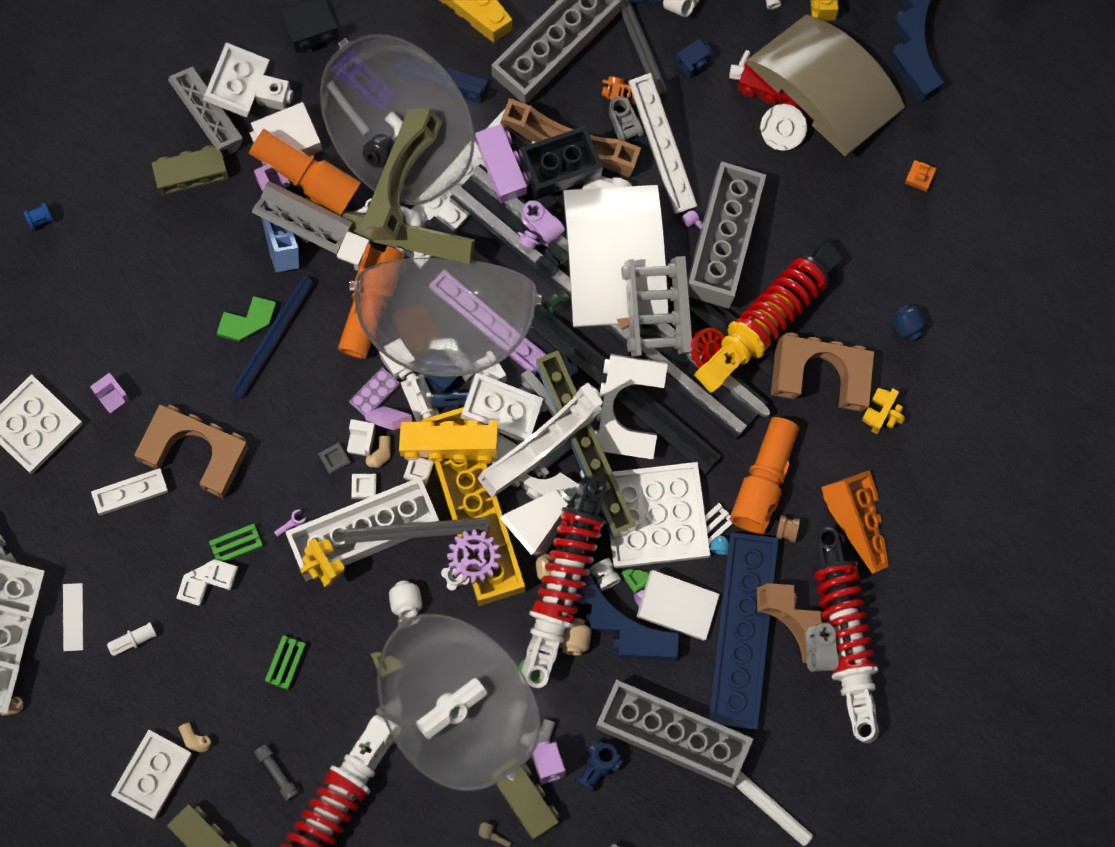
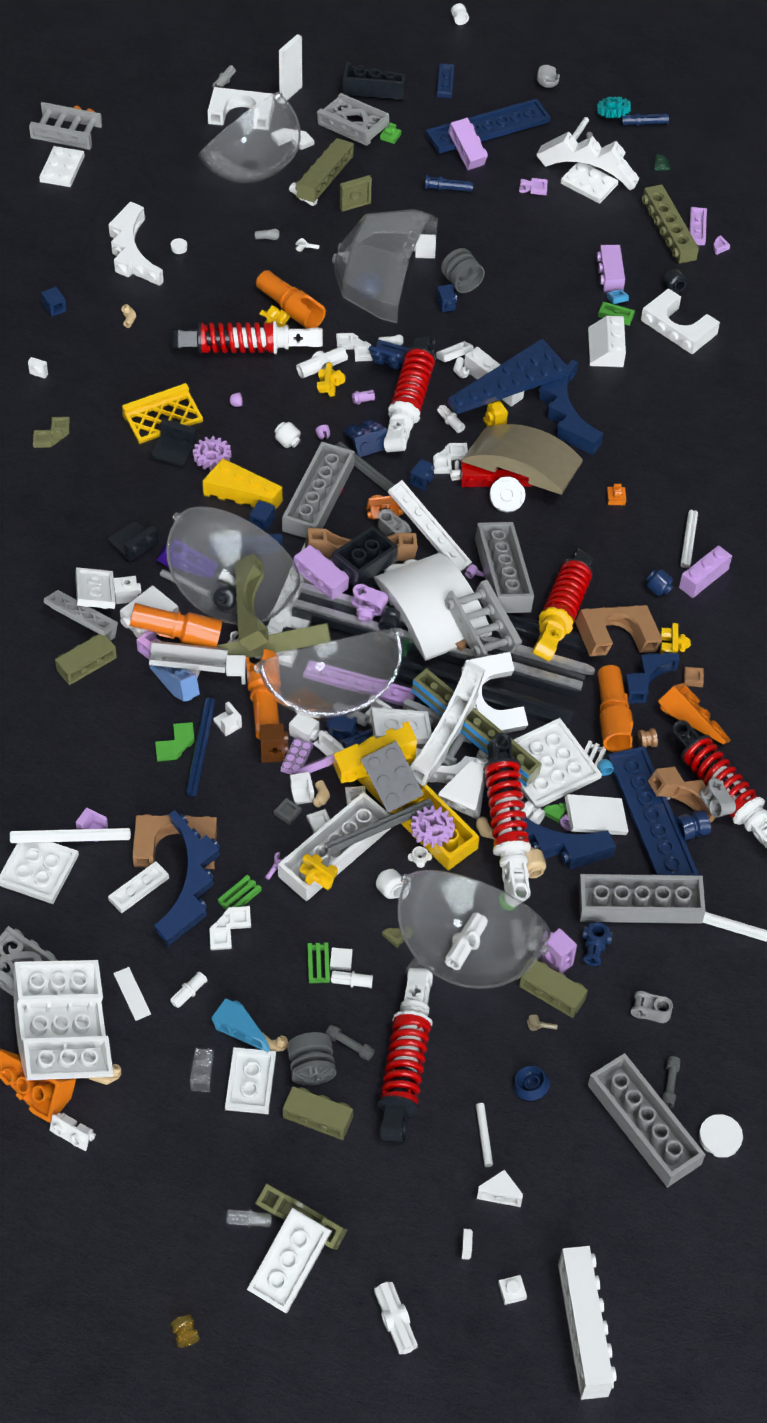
camera: 25 degrees left, 20 degrees down
red wheel [691,328,726,368] -> none
none -> white axle [10,828,131,843]
none -> dark blue arch [154,810,220,946]
none -> clear leg [190,1049,213,1092]
none -> dark azure slope [212,998,270,1053]
none -> white panel [214,701,242,736]
none -> dark blue brick [249,500,275,533]
none -> reddish brown brick [260,724,289,763]
none -> dark grey wheel [287,1032,336,1086]
none -> white tile [330,948,353,971]
none -> white axle [331,971,373,988]
none -> brick [360,740,424,813]
none -> white tile [433,443,468,474]
none -> dark blue arch [624,653,680,704]
none -> dark blue wheel [675,810,711,841]
none -> lavender brick [679,545,732,598]
none -> white axle [681,510,698,568]
none -> medium nougat tile [684,667,704,687]

